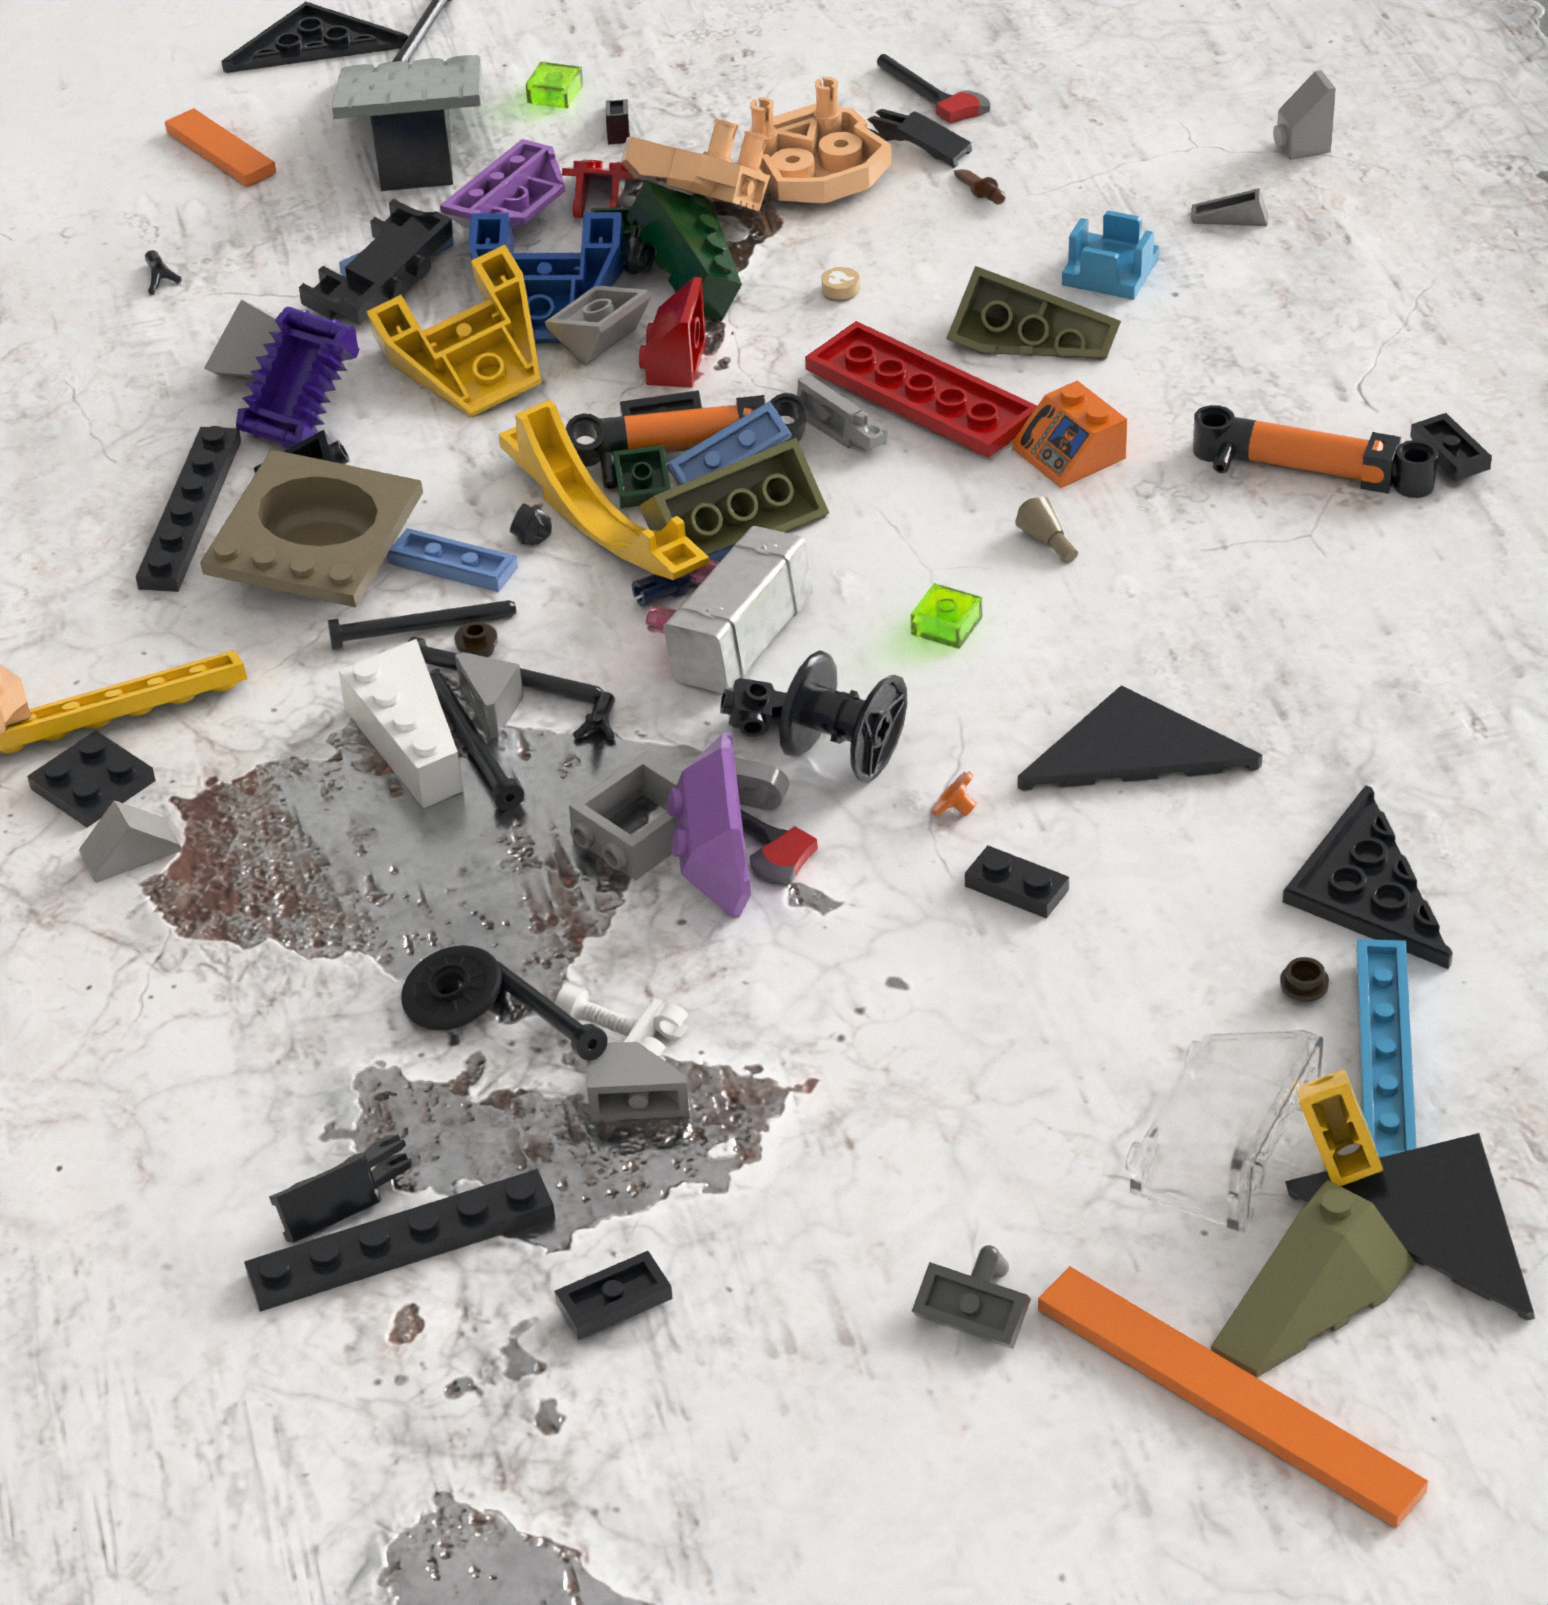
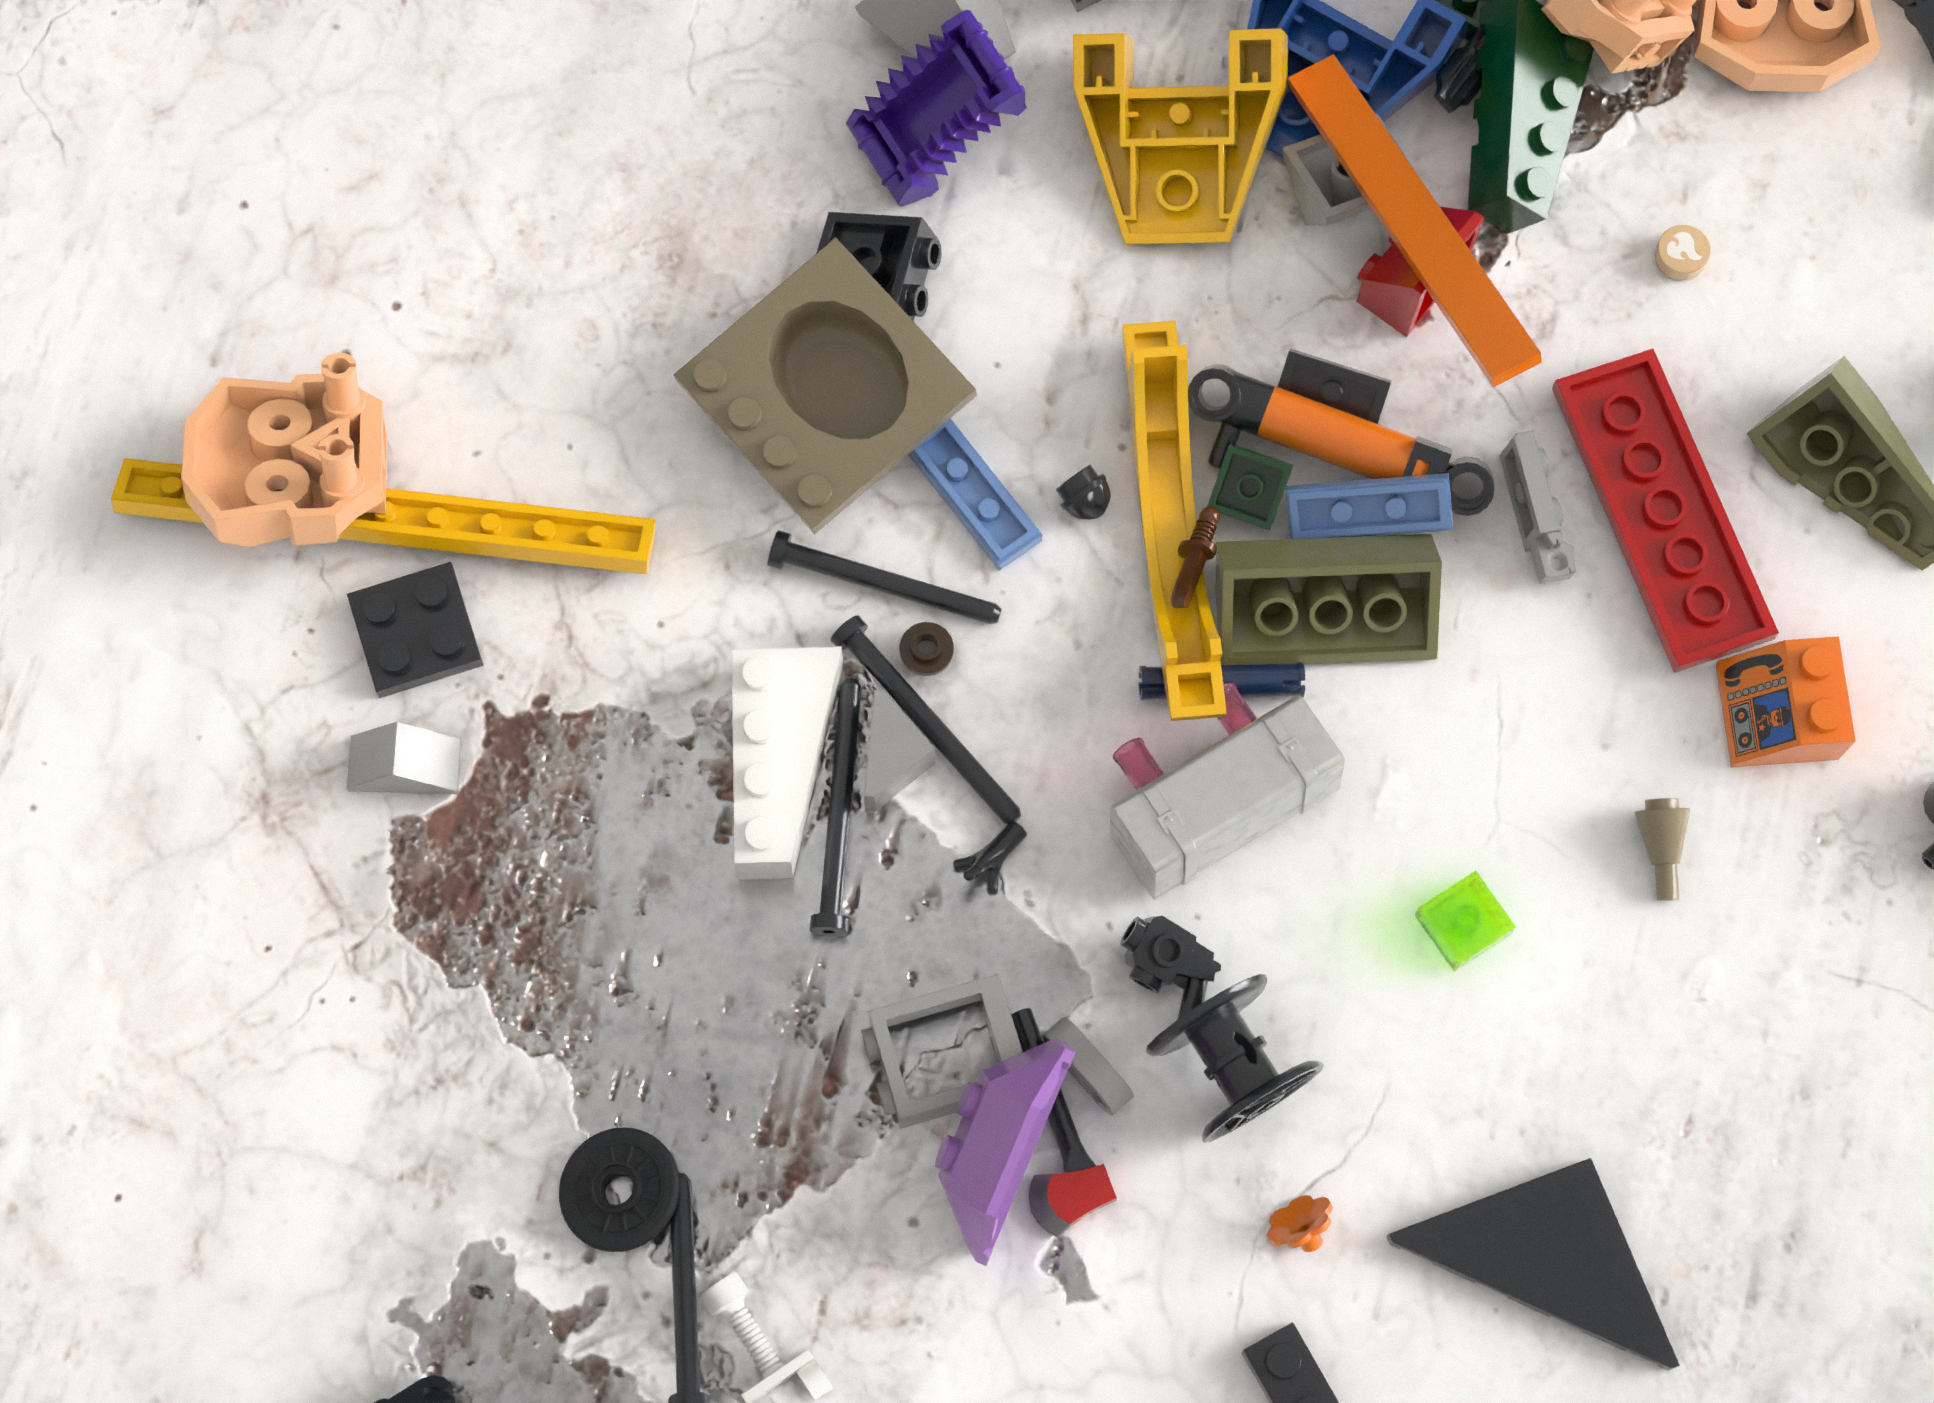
camera: 25 degrees right, 30 degrees up
black plate [136,426,241,592] -> none
none -> reddish brown piece [1171,506,1220,608]
none -> orange tile [1288,54,1542,388]

